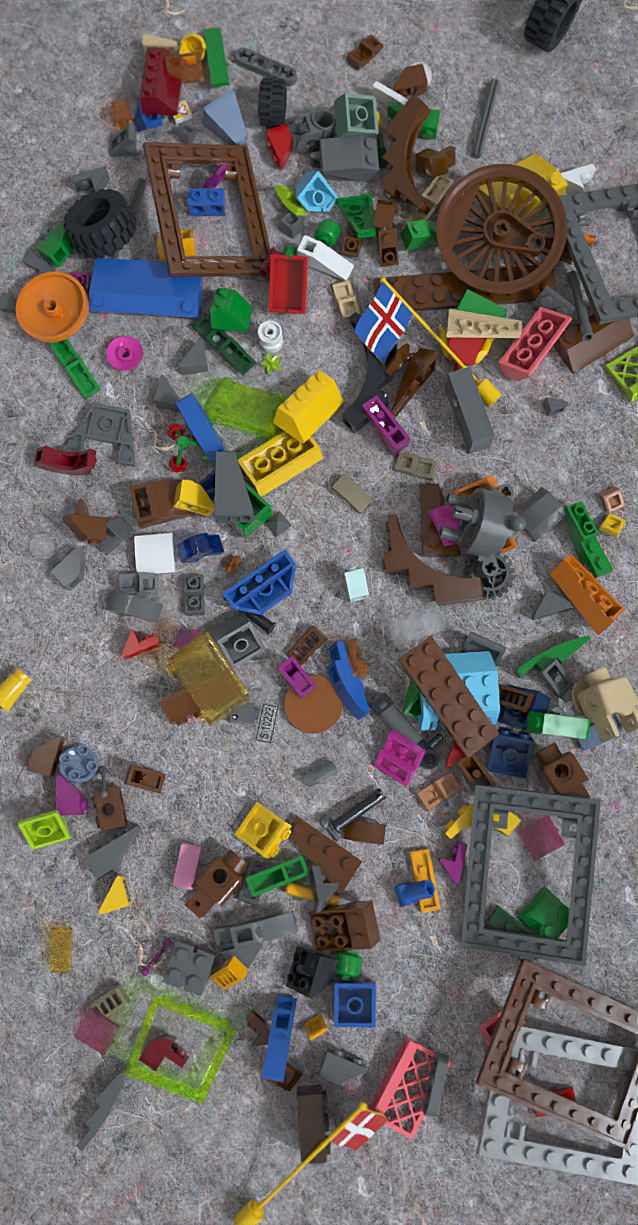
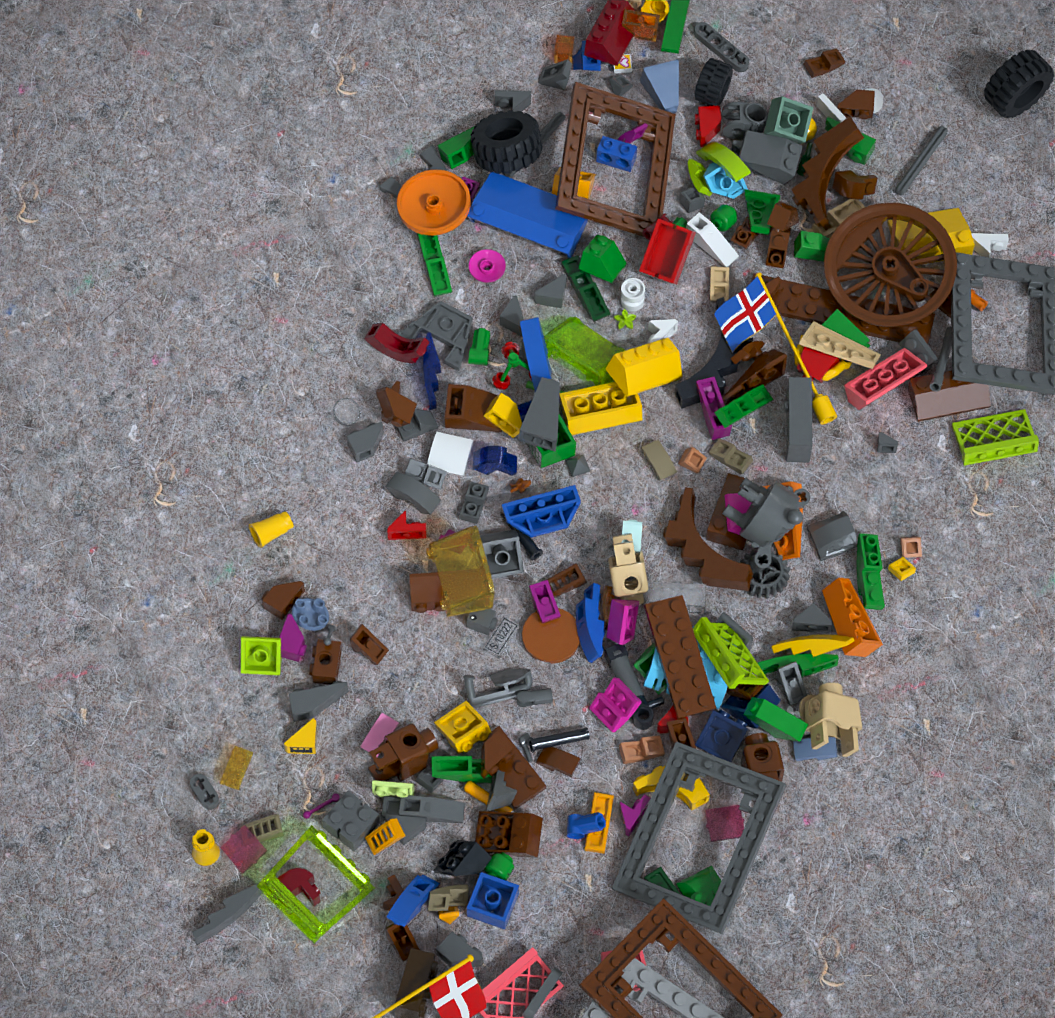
camera: 15 degrees right, 15 degrees down
none -> dark grey beam [190,774,219,810]
none -> yellow plant [192,829,220,866]
none -> yellowish green slope [372,780,415,798]
none -> clear blue slope [423,332,441,410]
none -> dark tan slope [427,885,469,911]
none -> dark grey piece [463,669,533,708]
none -> green piece [468,328,490,366]
none -> reddish brown slope [481,730,515,778]
none -> dark pink slope [606,599,640,645]
none -> tan piece [608,533,648,604]
none -> white slope [648,319,678,343]
none -> nougat slope [678,447,707,473]
none -> lime fence [693,617,769,689]
none -> lime slope [696,142,751,182]
none -> green slope [714,385,774,428]
none -> yellow slope [771,635,855,657]

